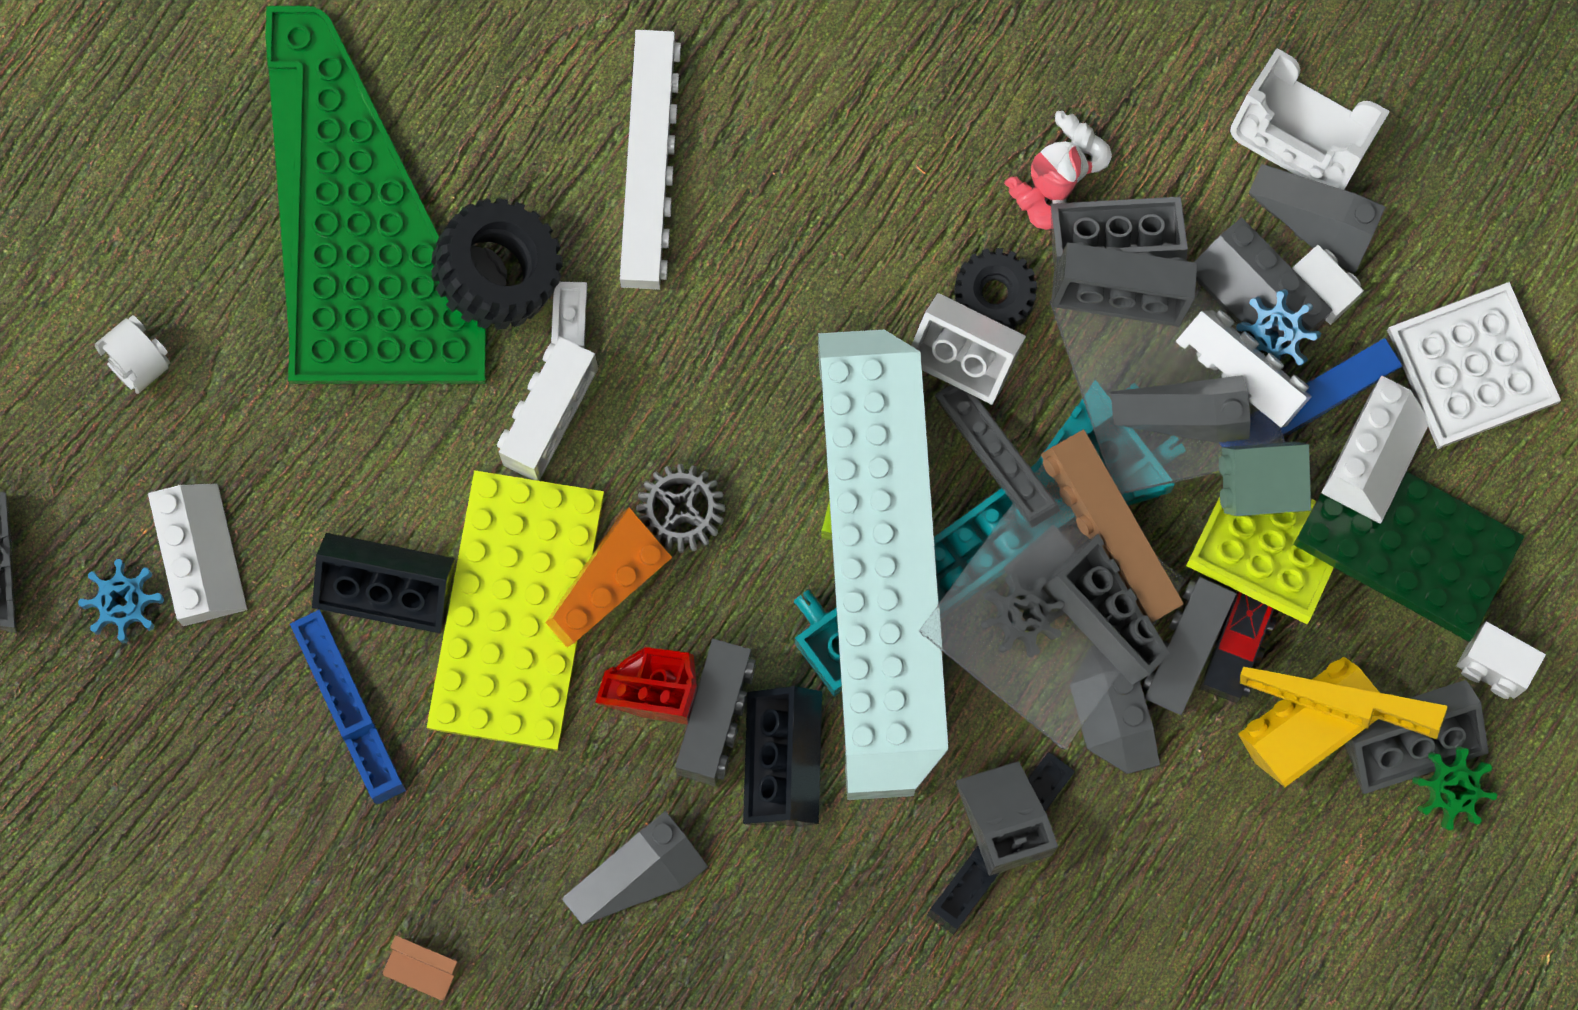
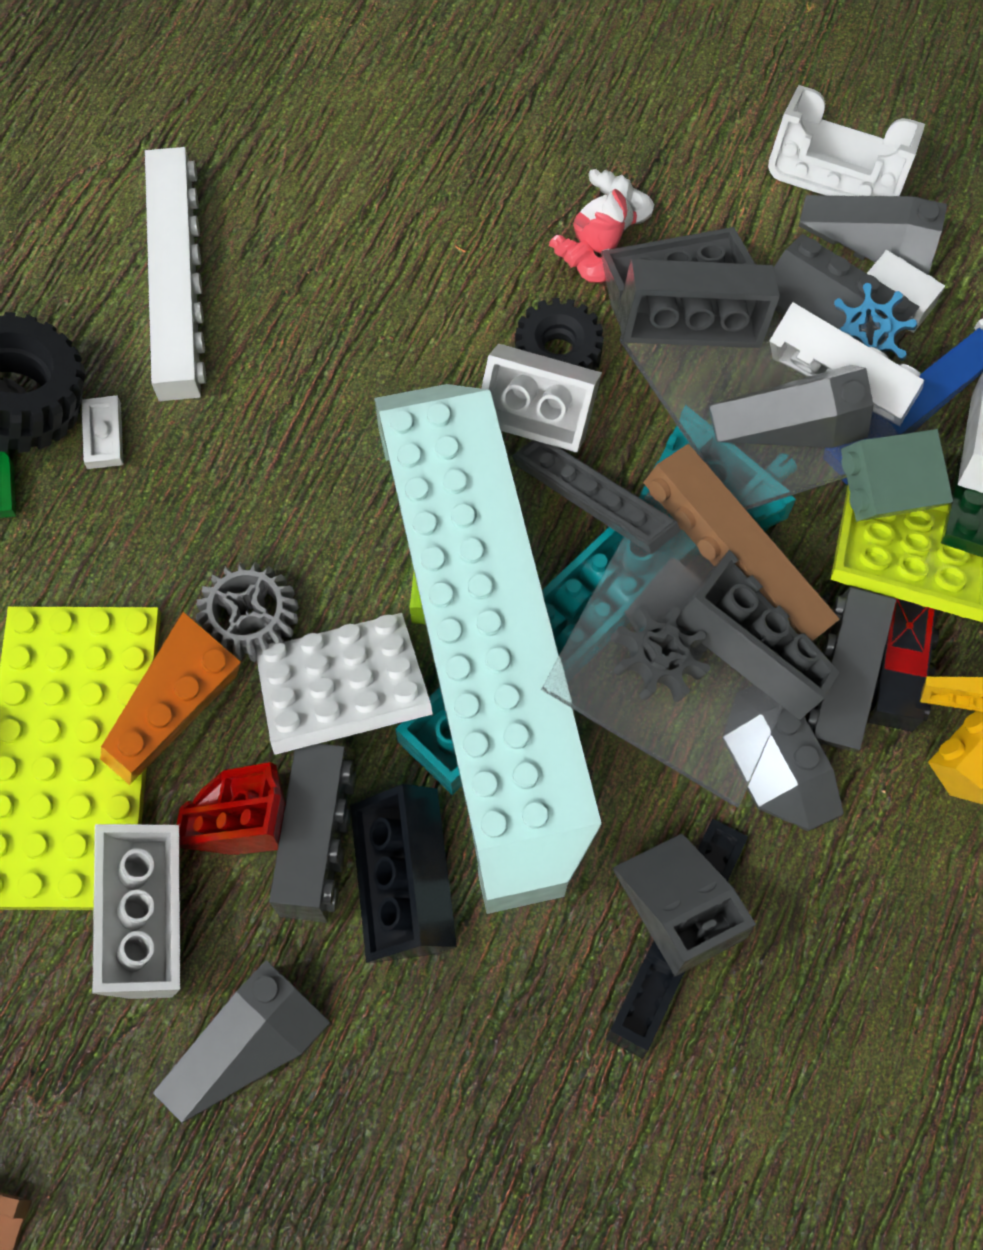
camera: 10 degrees left, 10 degrees down
white brick [497,336,598,481] -> none
none -> white slope [92,824,180,999]
none -> white plate [255,613,433,755]

